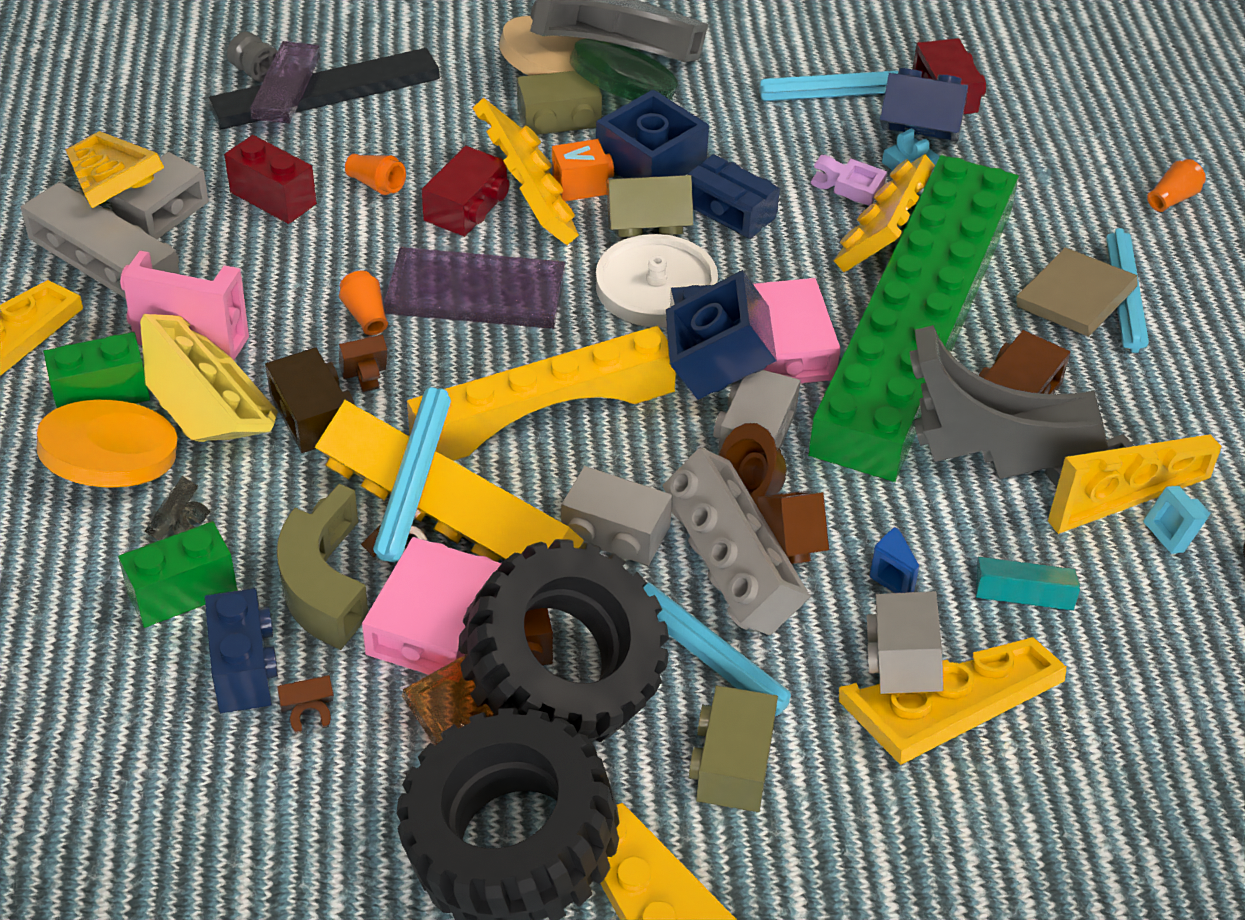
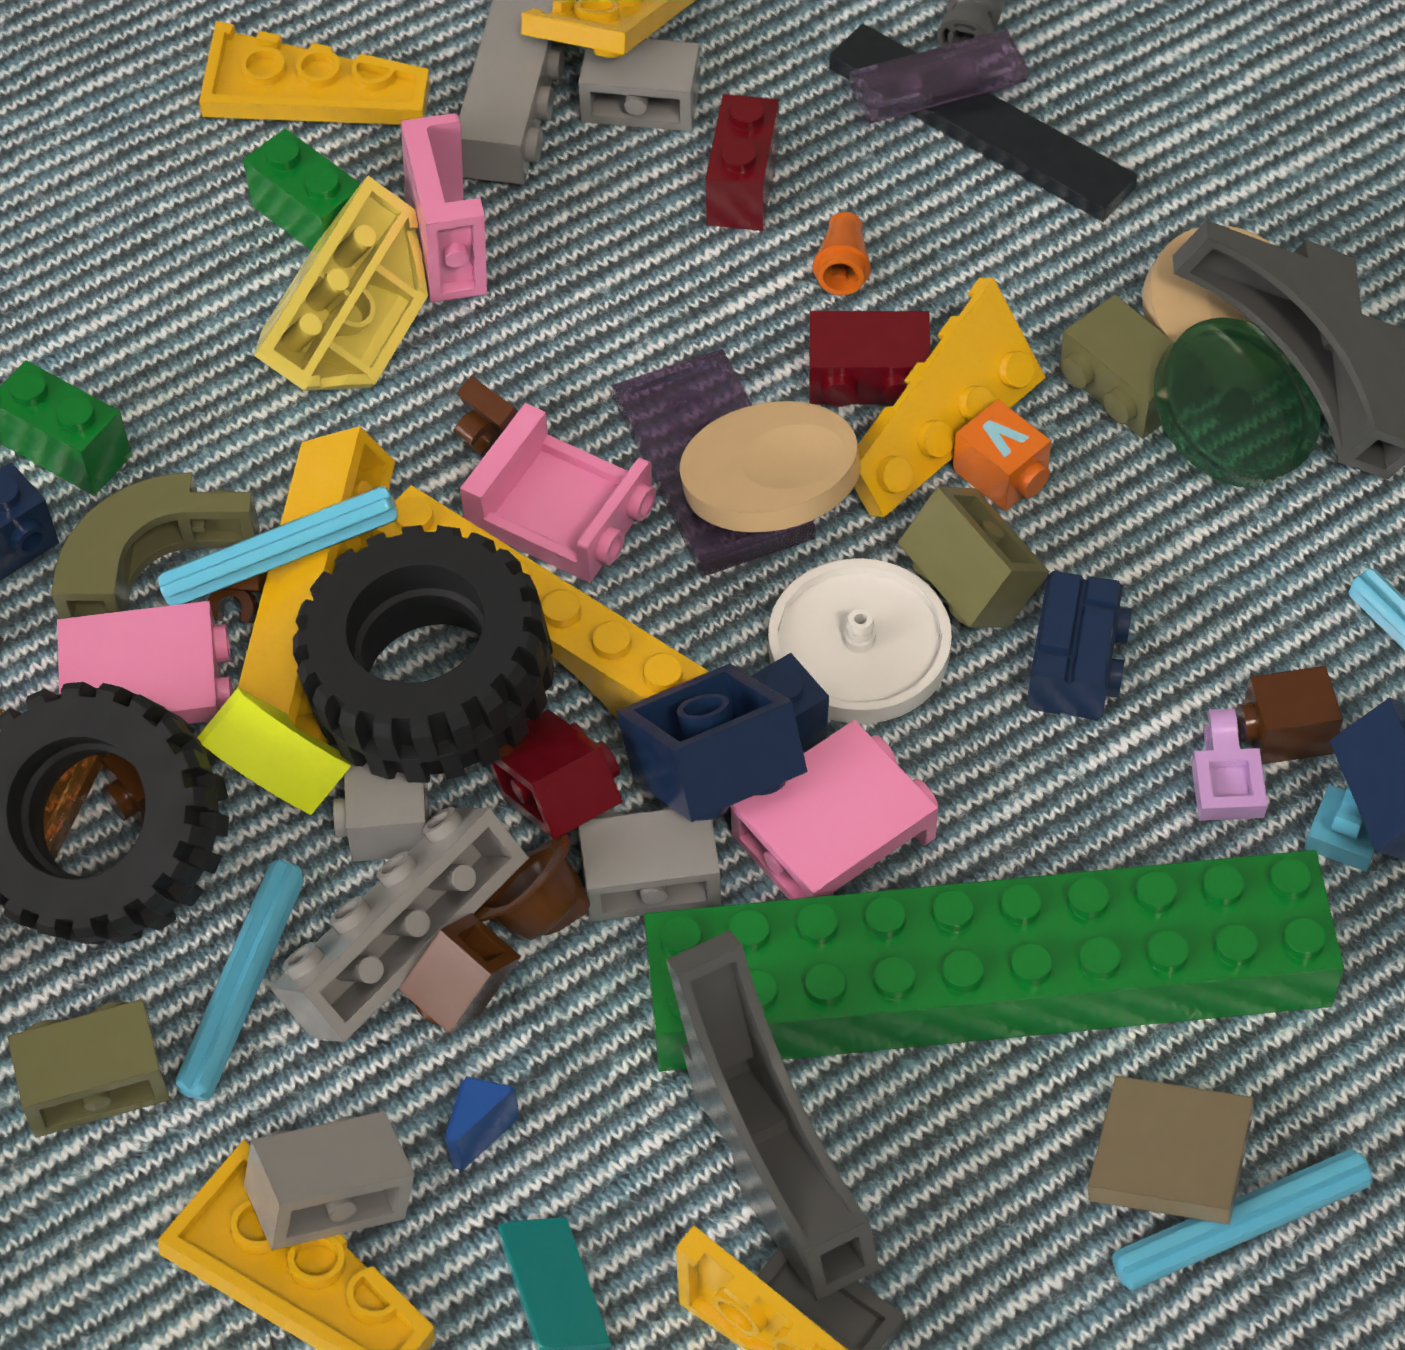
camera: 65 degrees right, 10 degrees up
light orange piece [36,400,177,487] -> none
clear smoke tile [144,476,210,540] -> none
dark brown brick [265,347,355,453] -> none
orange cone [339,270,388,335] -> none
dark blue brick [596,89,709,179] -> none
yellow wing [833,154,935,273] -> none
reddish brown brick [979,330,1071,394] -> none
none -> neon yellow slope [197,687,351,815]
none -> black tyre [293,525,555,783]
none -> bright pink panel [460,403,656,583]
none -> dark red brick [490,709,623,840]
none -> tan piece [680,401,861,532]
none -> reddish brown brick [1236,666,1343,764]

